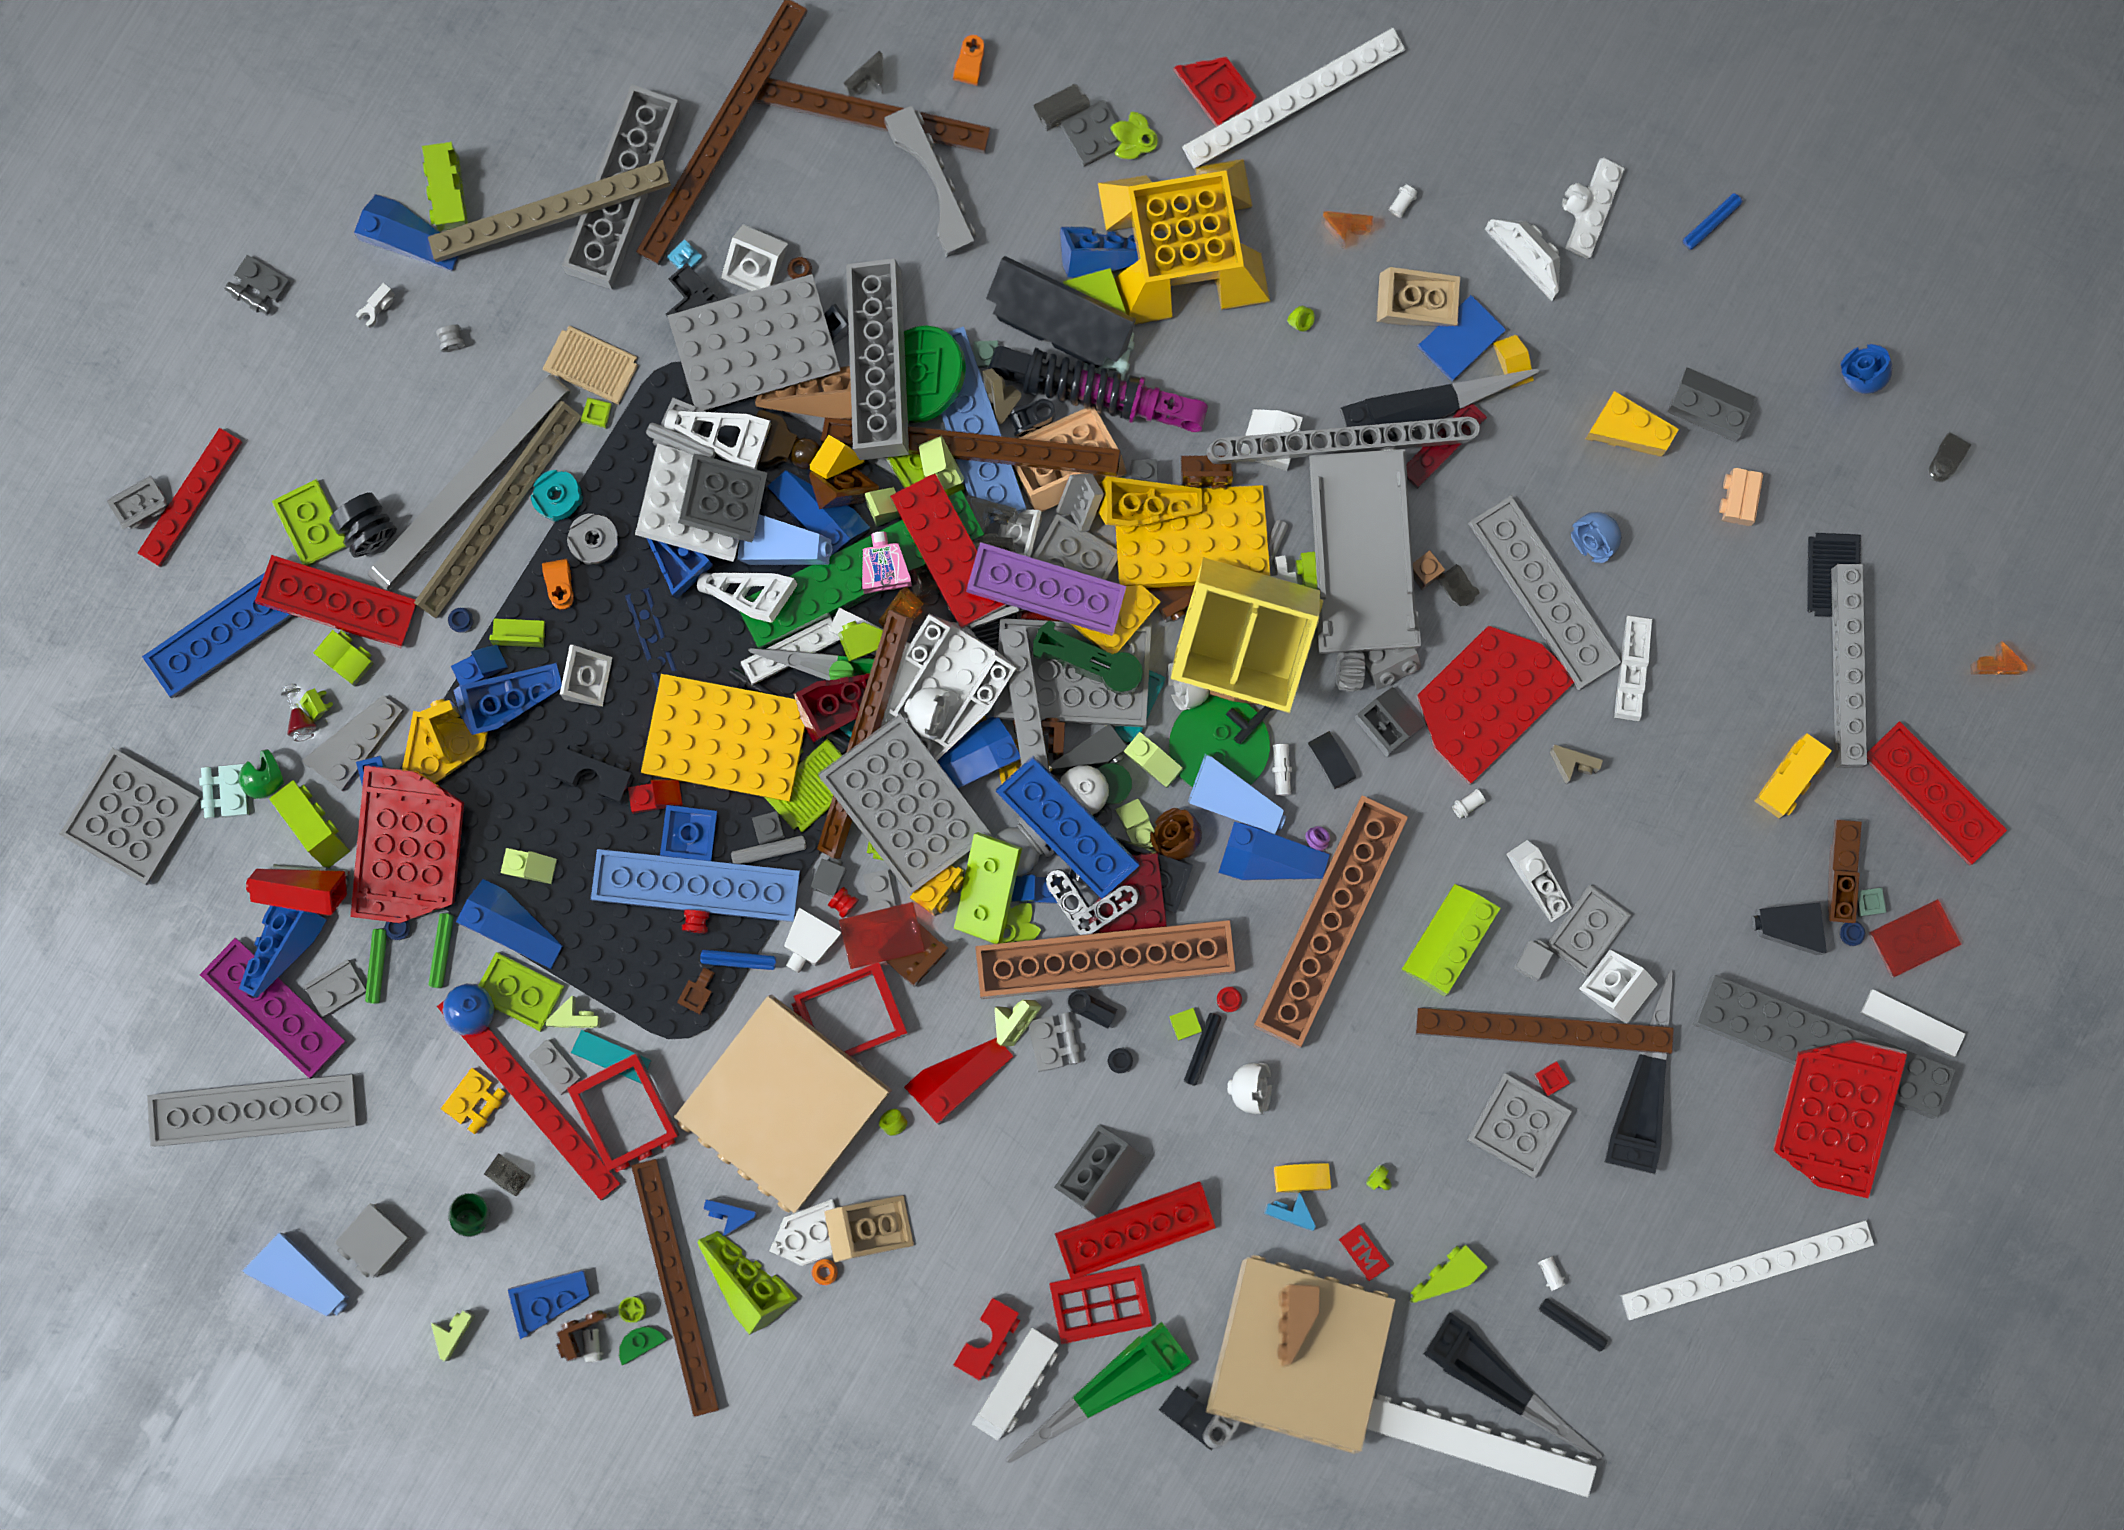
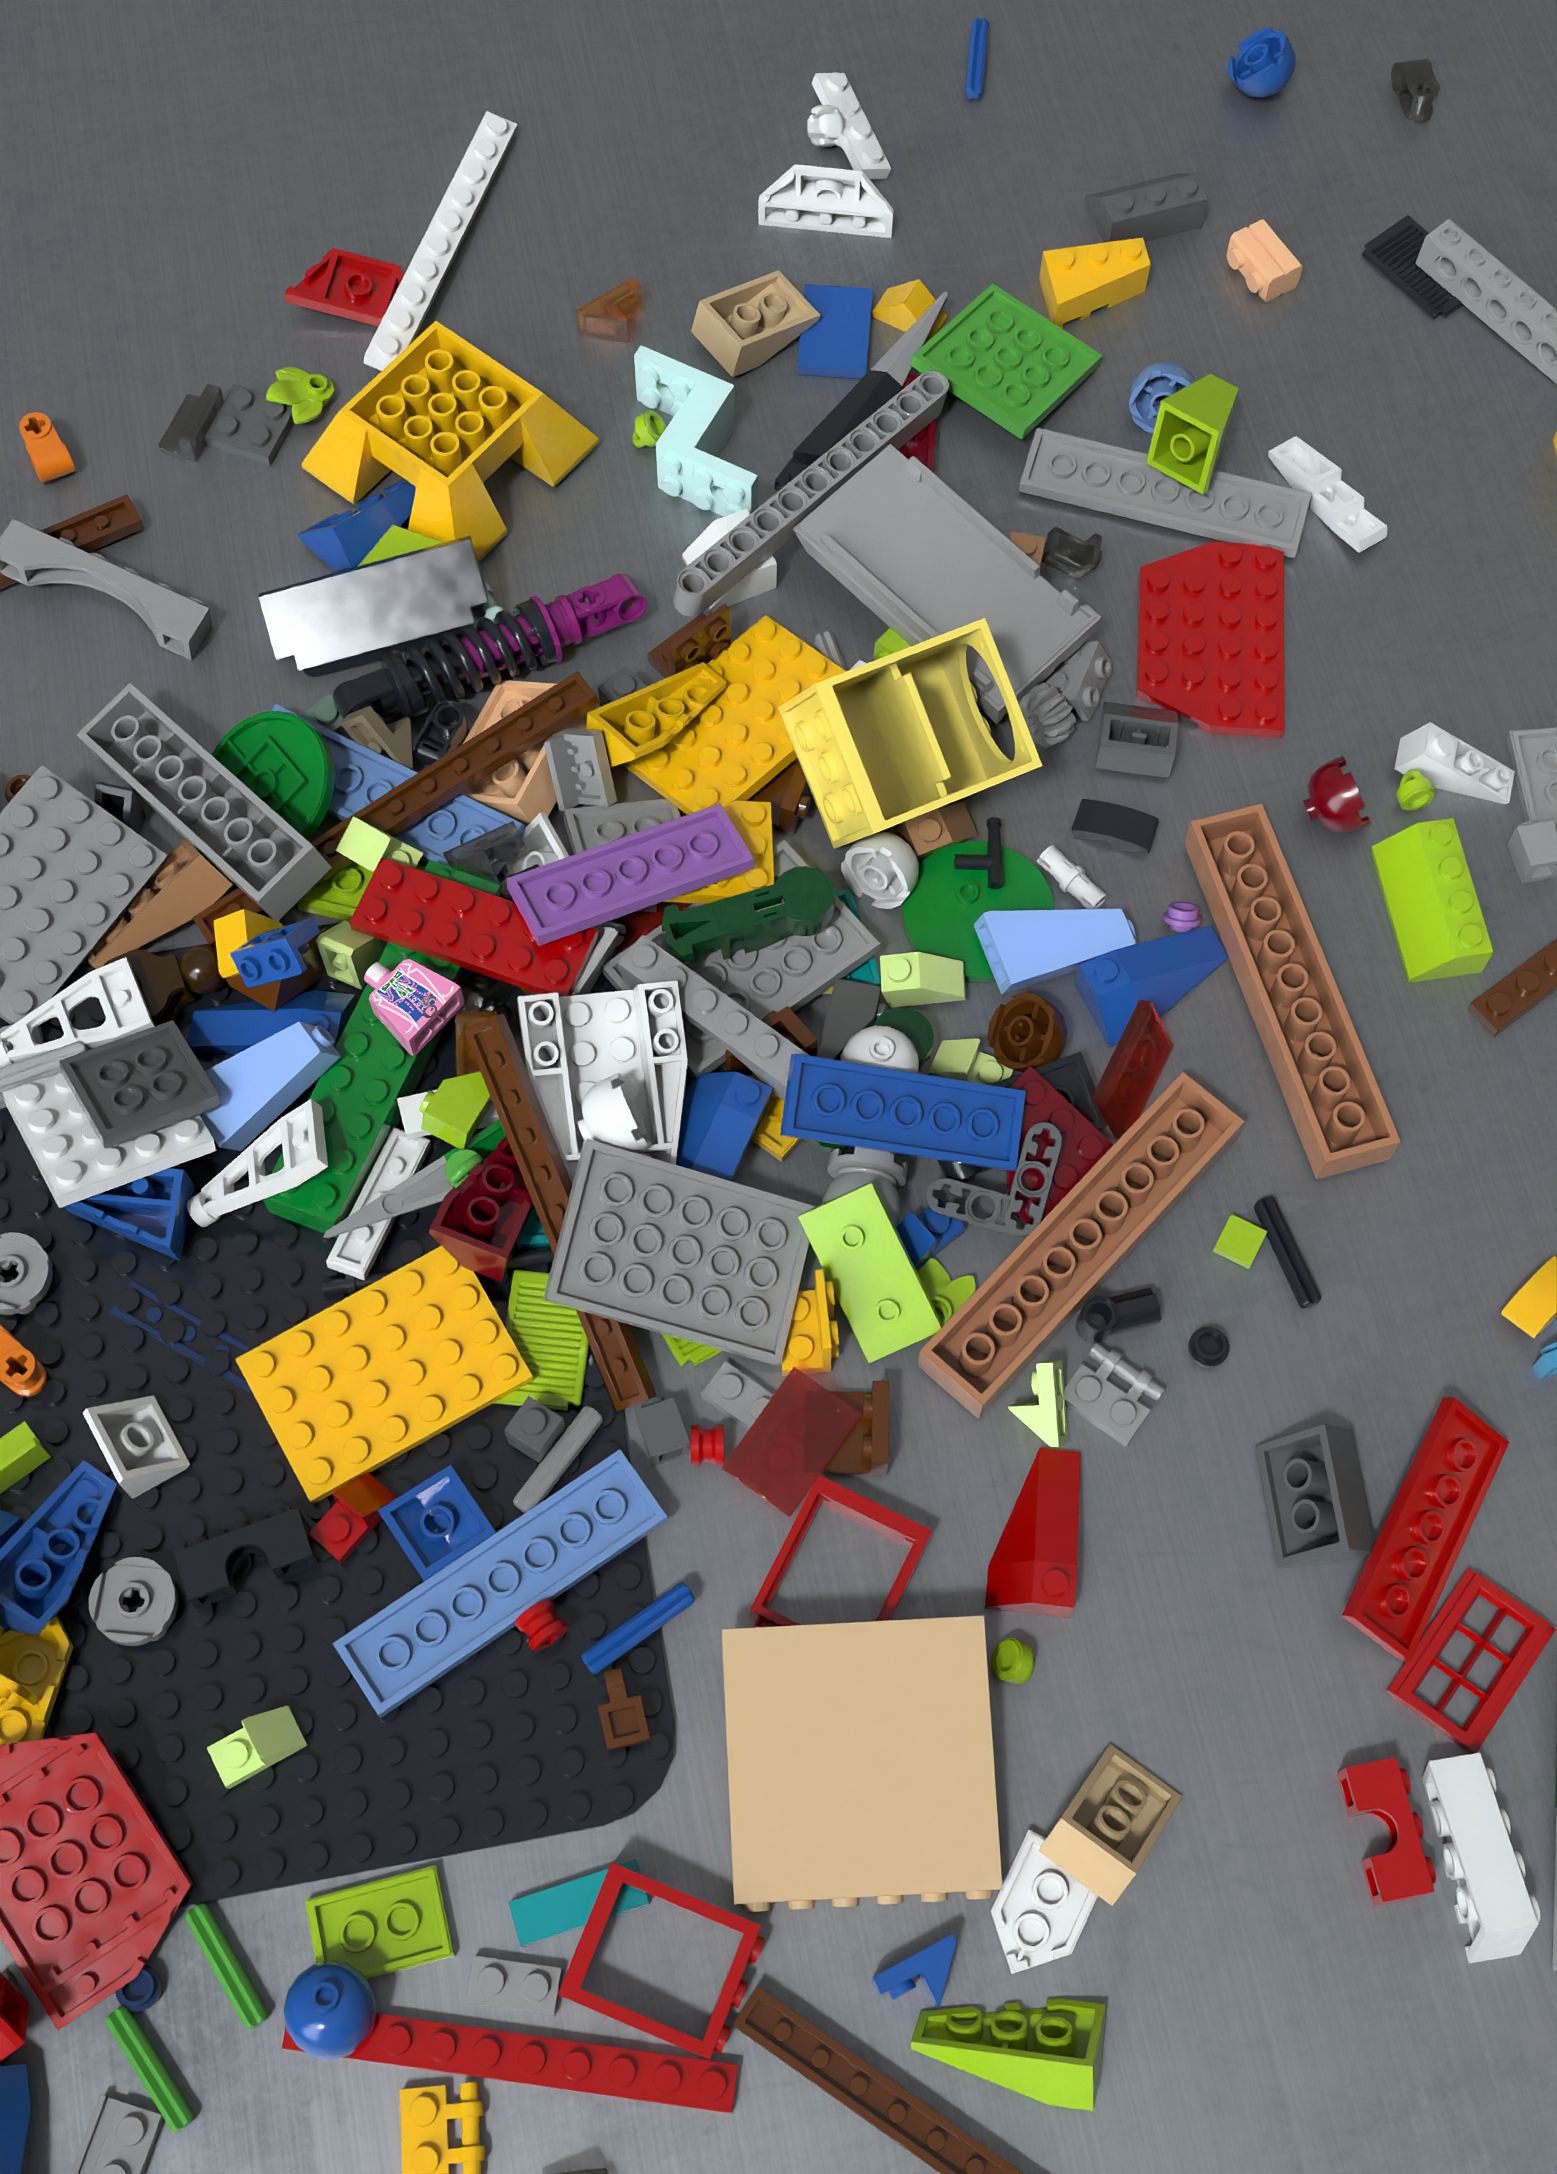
camera: 40 degrees left, 15 degrees down
blue wedge [456,879,563,969] -> none
yellowish green slope [546,995,601,1028] -> none
white torso [784,908,842,973] -> none
orange plate [812,1259,838,1285] -> none
red plate [1216,987,1242,1012] -> none
white cylinder [1228,1063,1272,1114] -> none
white pin [1388,184,1417,218] -> none
white pin [1452,789,1486,819] -> none
dark tan slope [1550,745,1603,784] -> none
none -> light grey plate [89,1557,179,1646]
none -> blue bracket [230,918,320,988]
none -> light aqua bracket [634,345,758,517]
none -> bright green plate [910,283,1103,440]
none -> clear red tile [1092,999,1174,1140]
none -> lime slope [1146,373,1239,494]
none -> dark red cylinder [1303,756,1371,834]
none -> lime tile [1396,769,1436,811]

